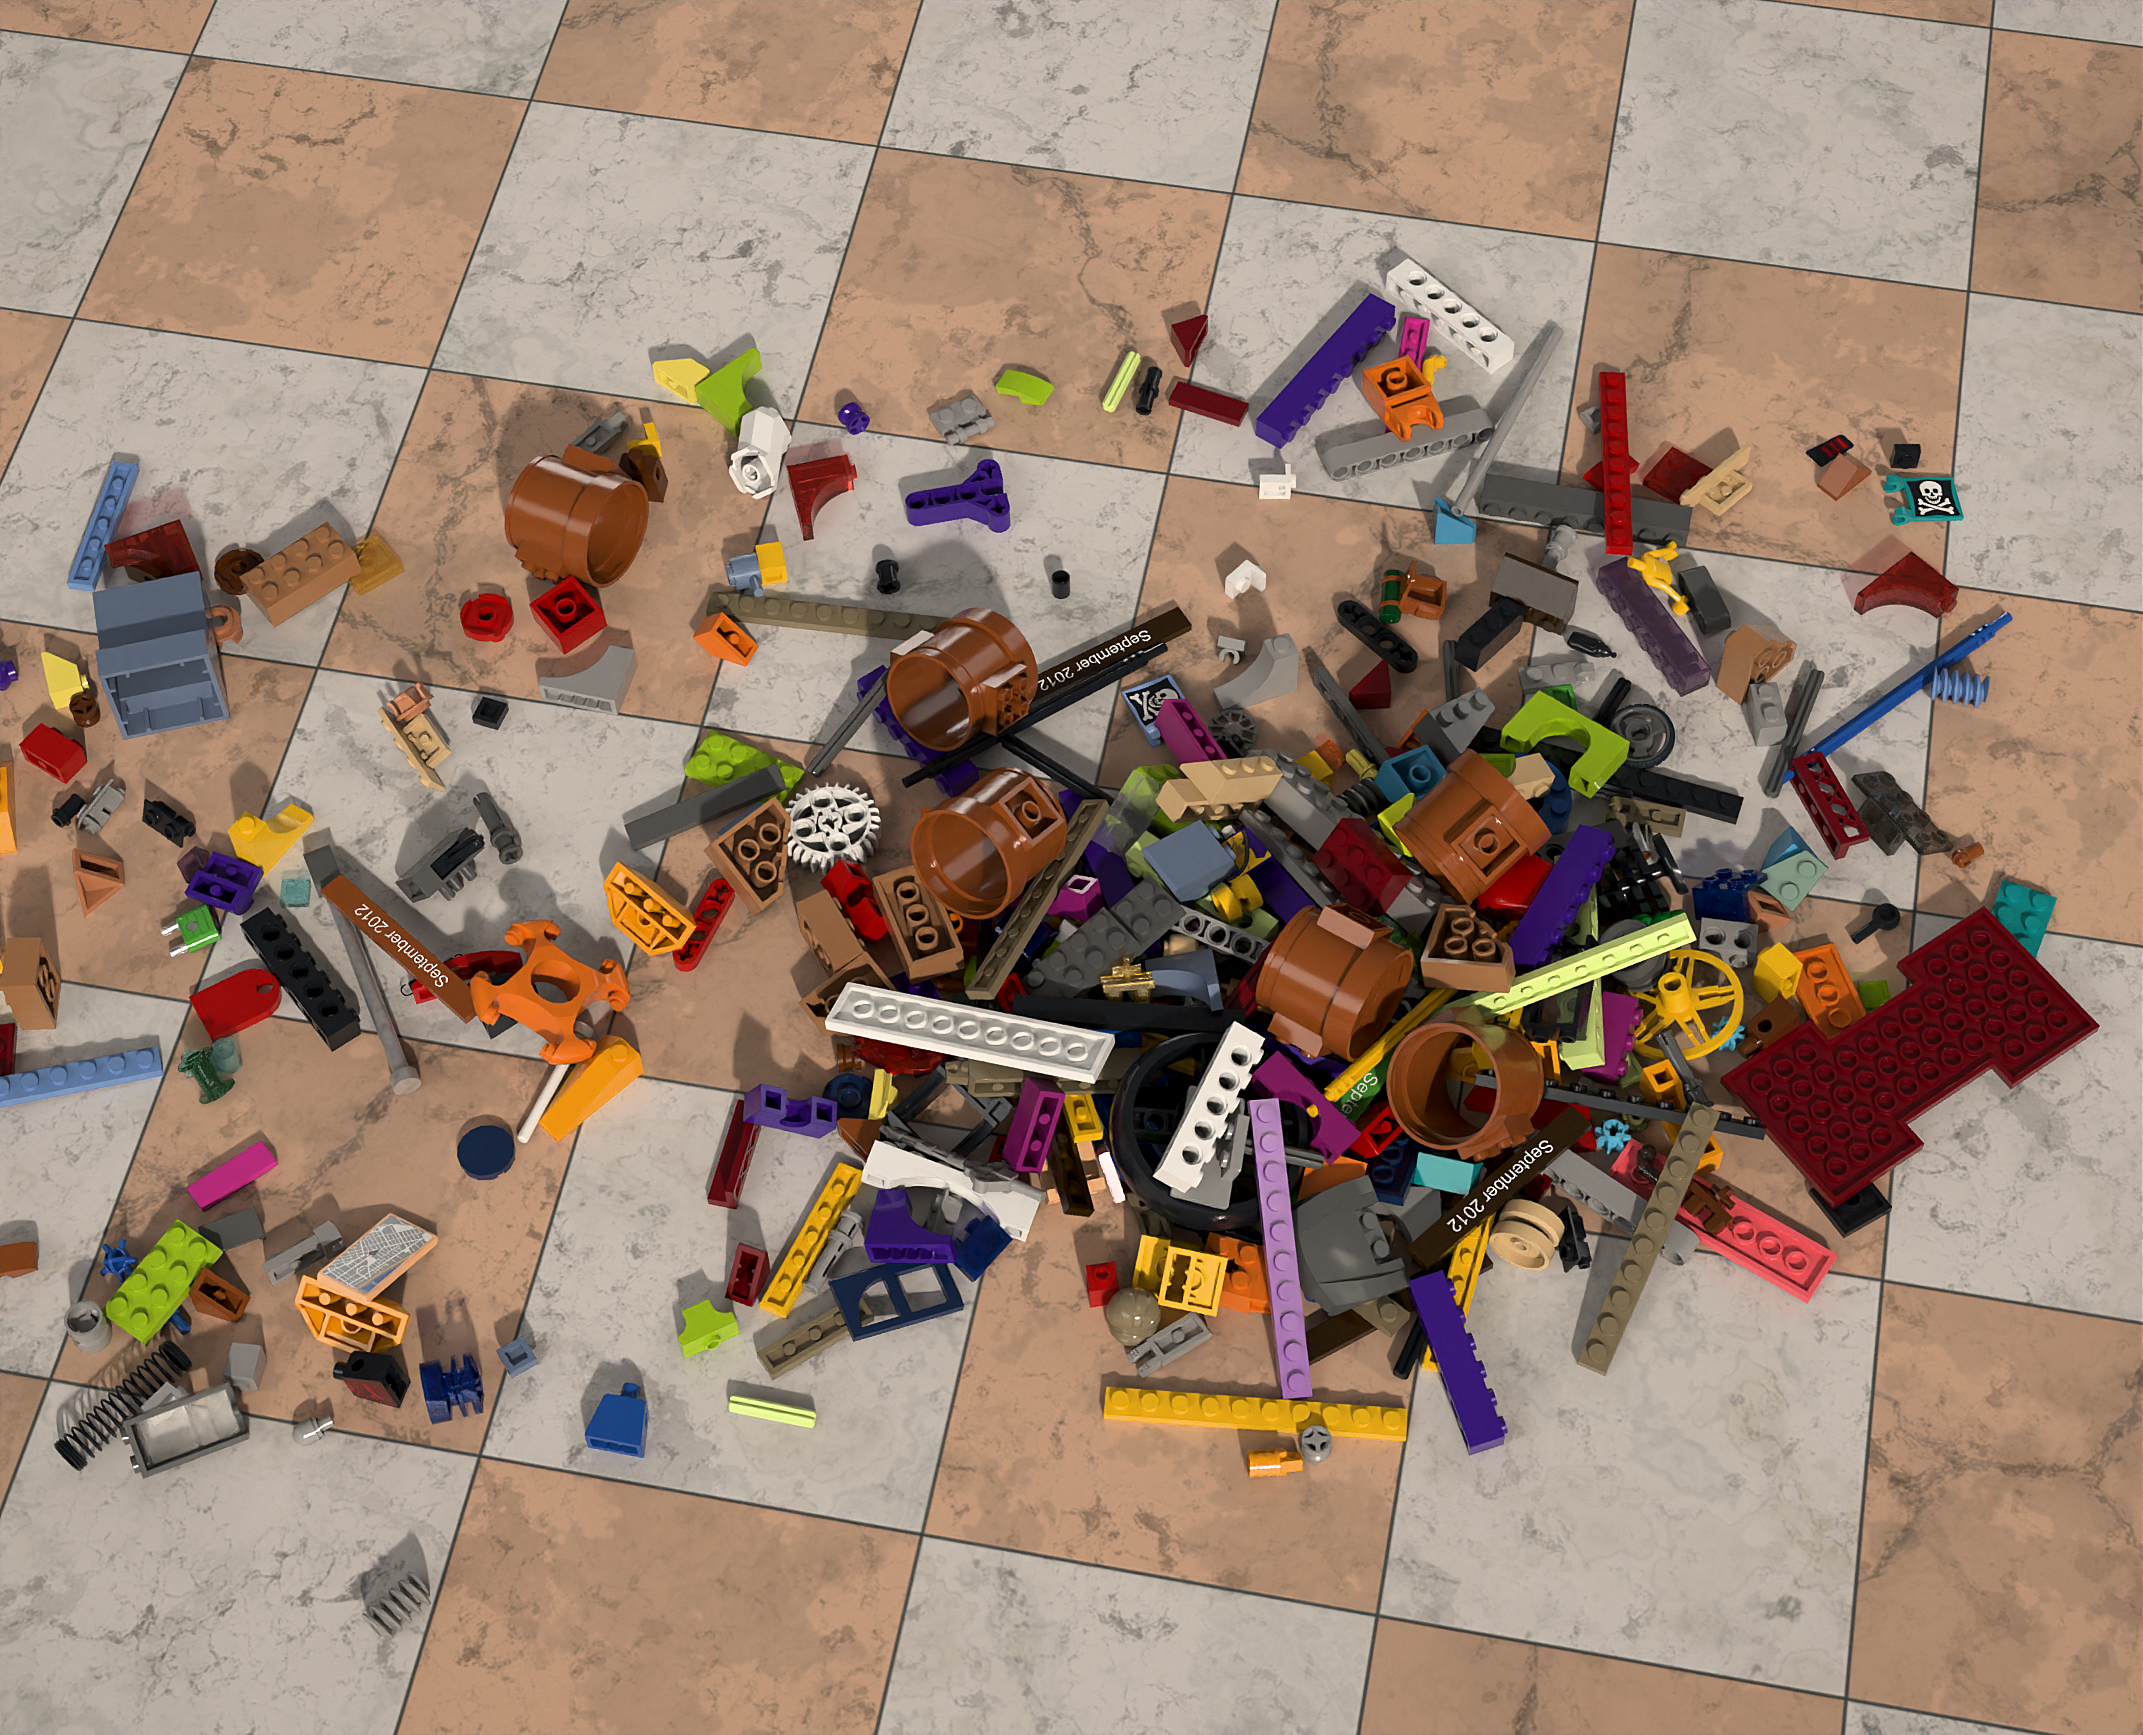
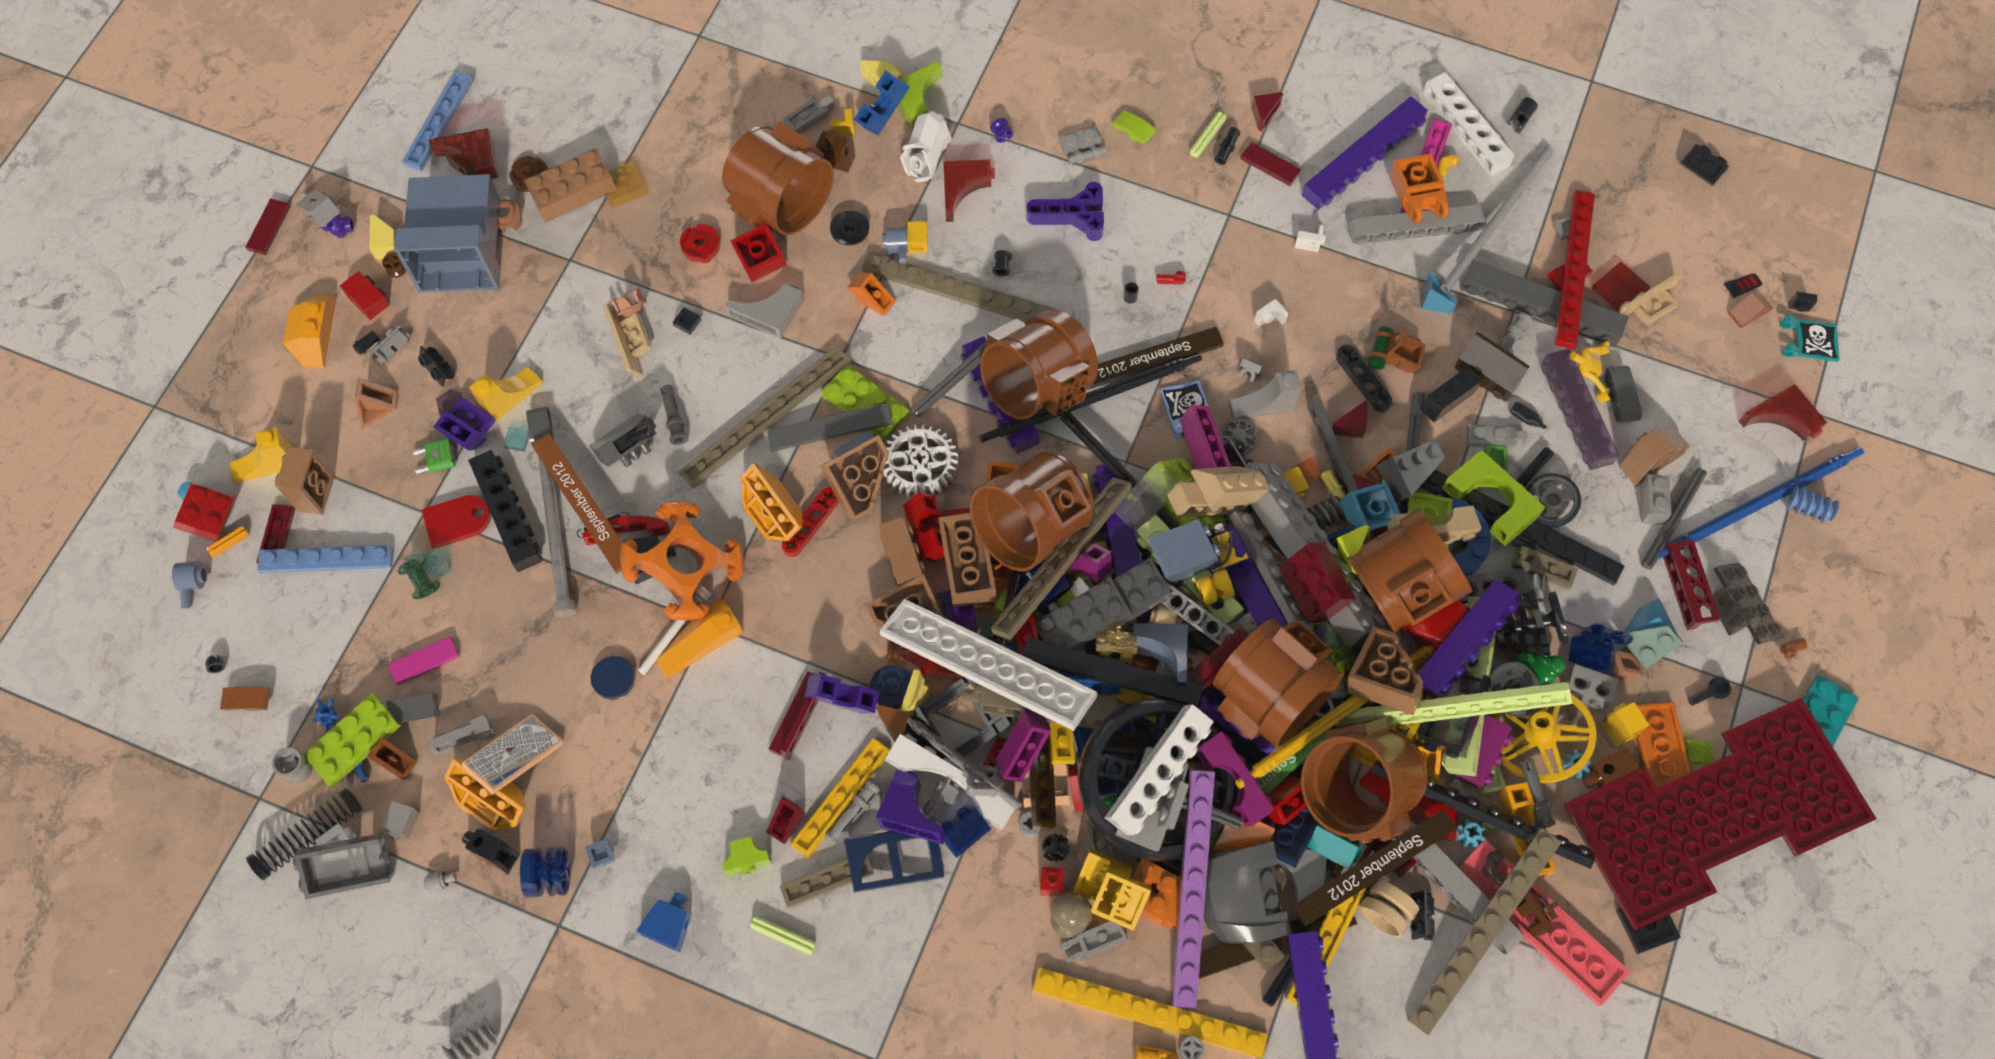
camera: 10 degrees right, 10 degrees up
none -> dark tan plate [678,345,851,489]
none -> black dish [830,210,870,246]
none -> blue arch [854,70,910,135]
none -> light grey wheel [1019,812,1041,838]
none -> black gear [1042,833,1070,863]
none -> red arm [1156,270,1186,285]
none -> black hinge [1506,97,1538,134]
none -> black bracket [1680,144,1729,186]

